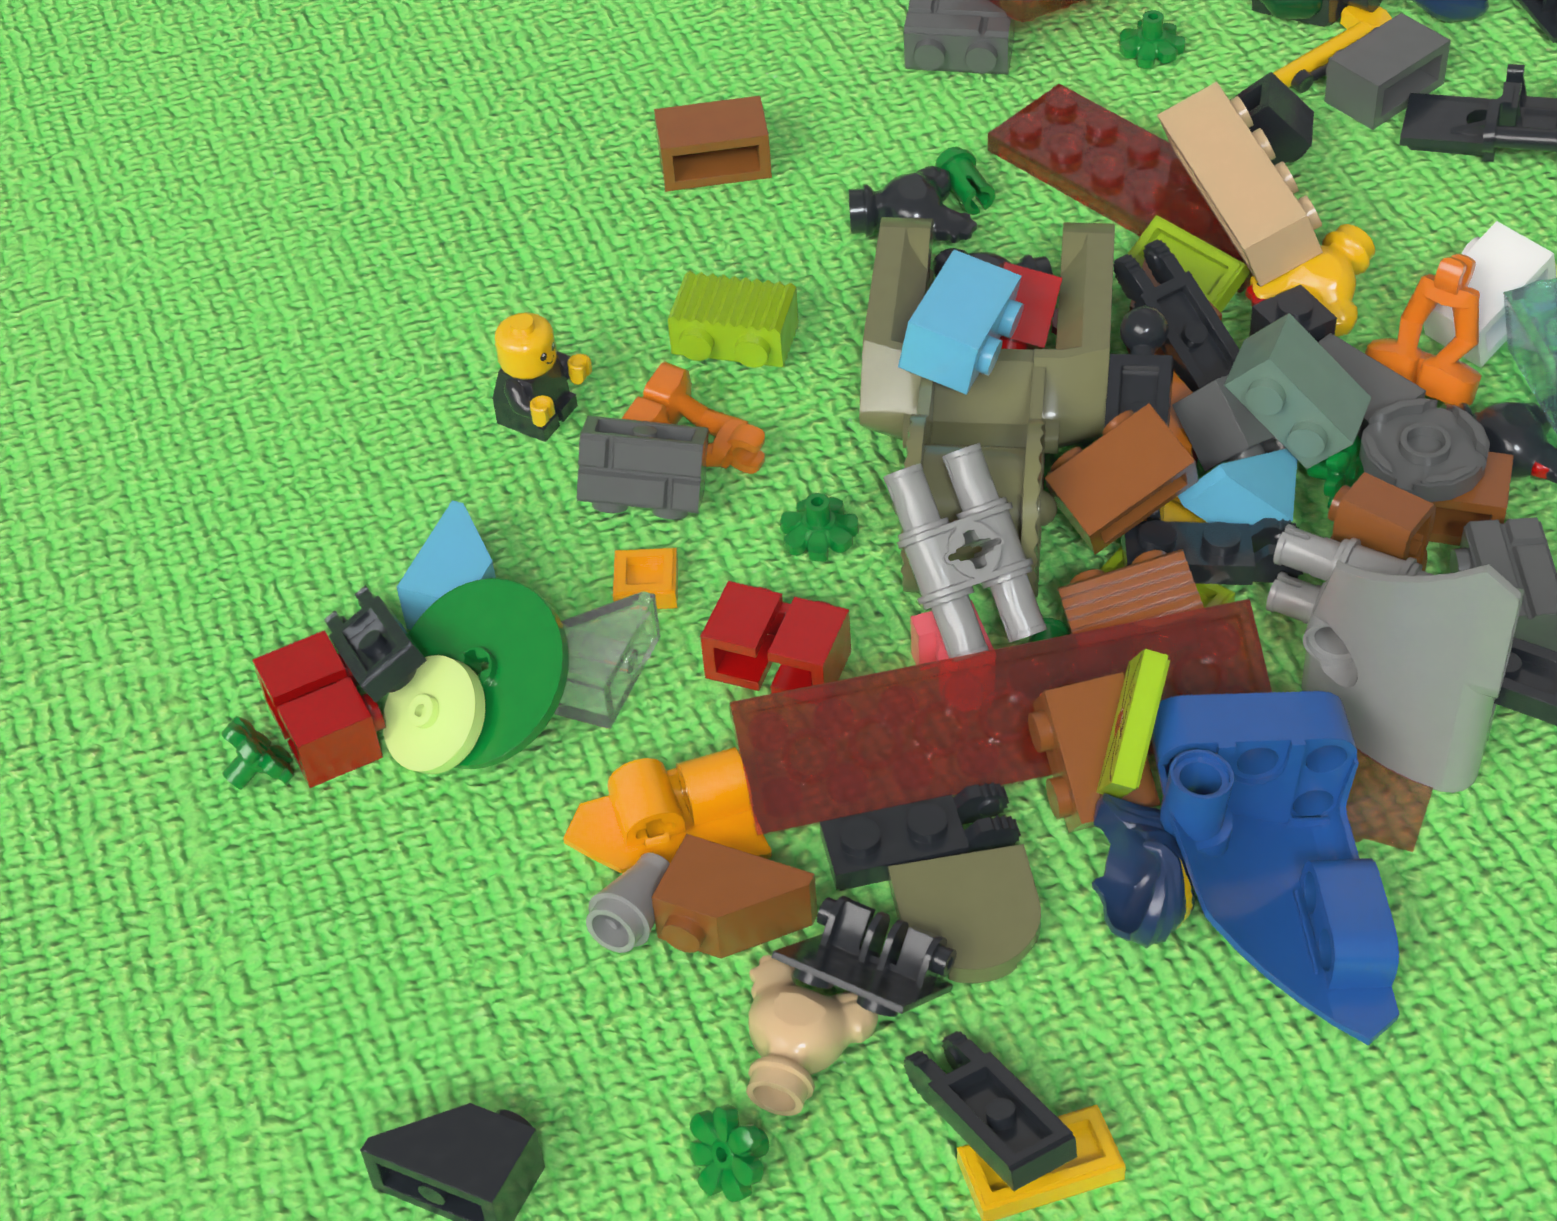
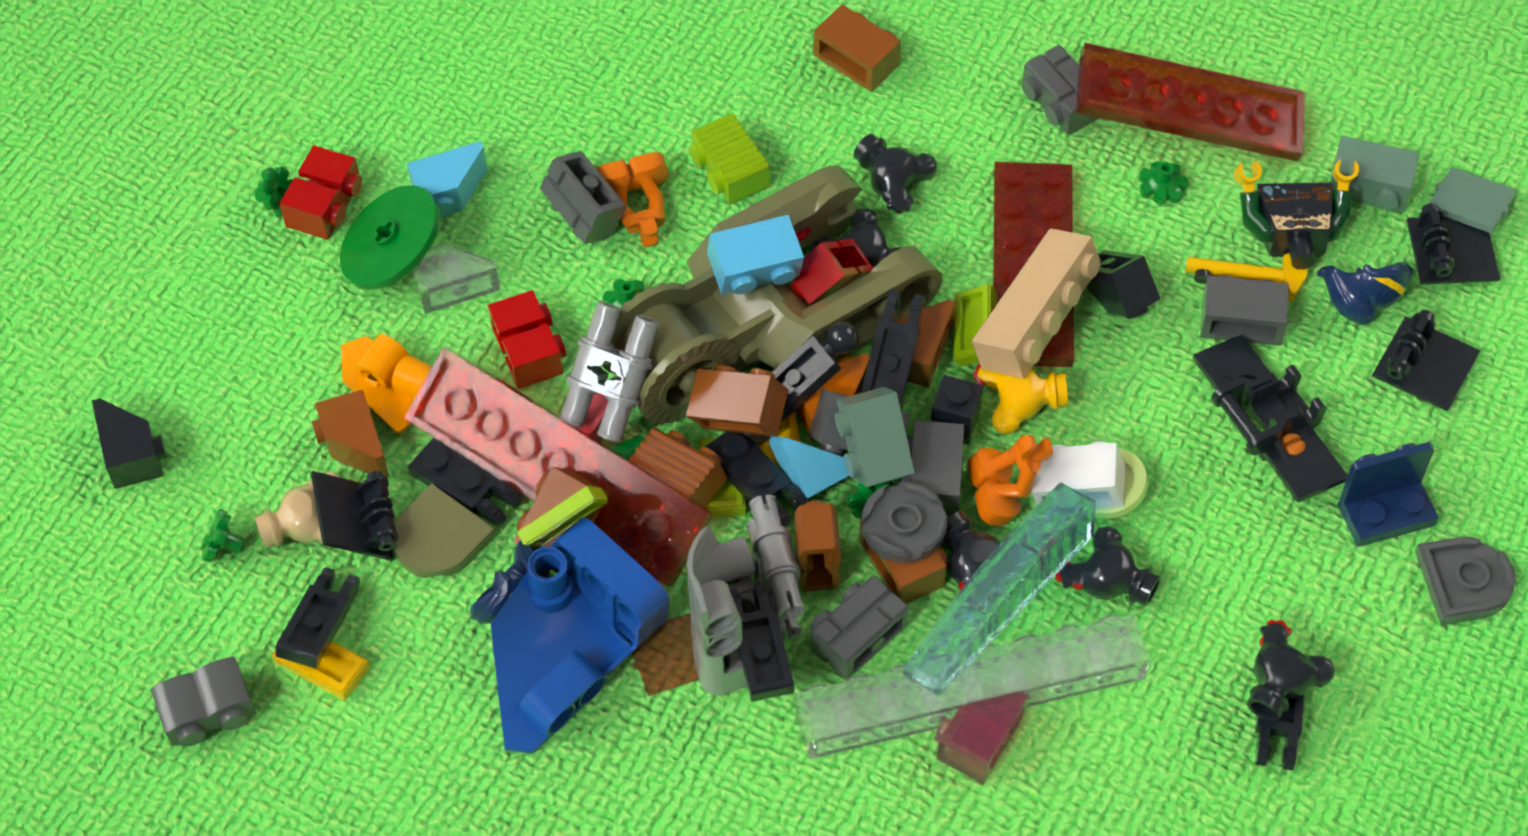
camera: 45 degrees right, 10 degrees up
black hinge [324,585,427,703] -> none
yellowish green piece [383,655,485,774] -> none
piece [492,312,592,442] -> none
light grey cone [586,853,670,953] -> none
light orange tile [613,548,678,611] -> none
green pin [935,147,996,215] -> none

